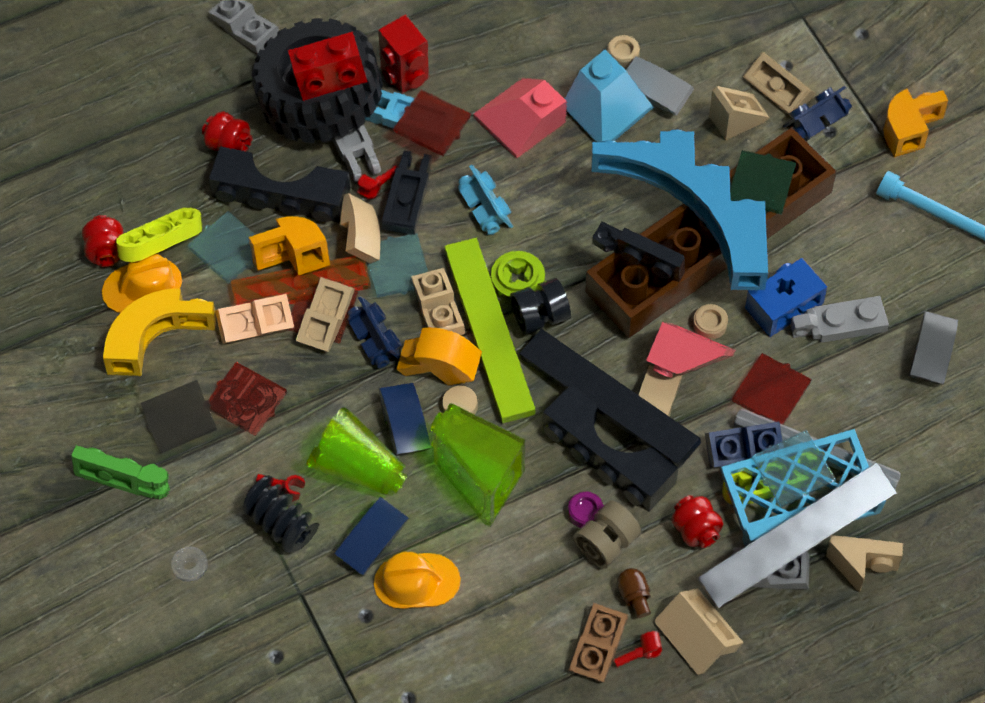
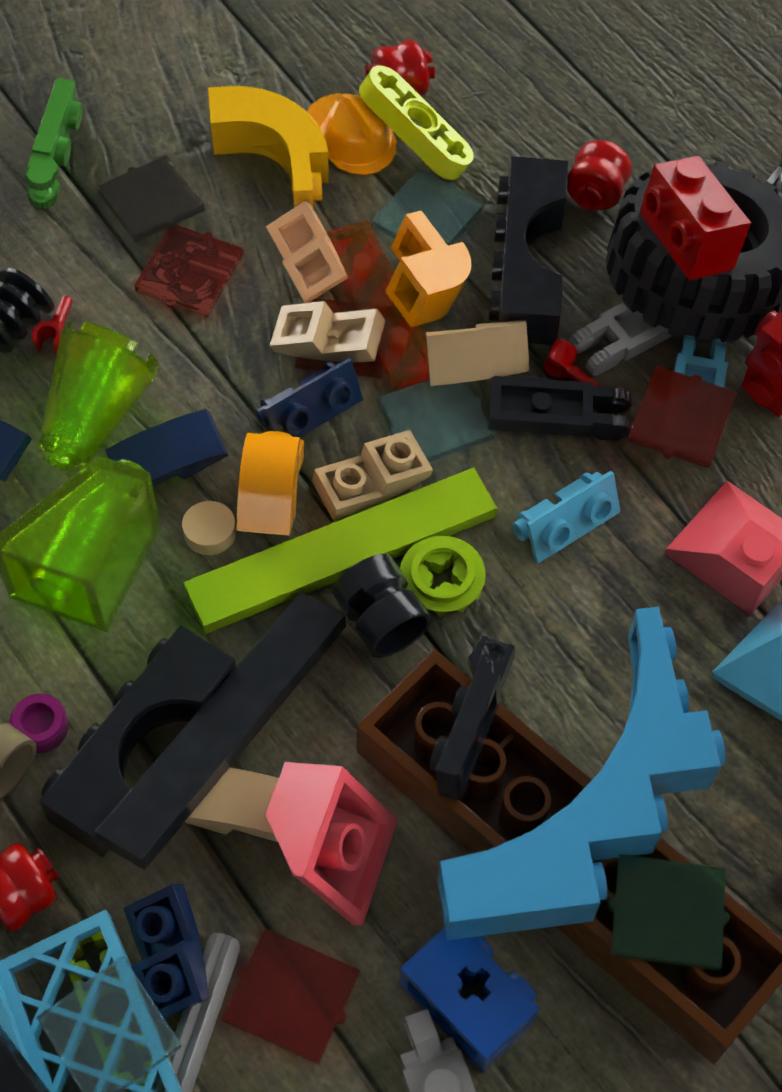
camera: 80 degrees right, 0 degrees up
tan tile [693,304,728,340] -> none

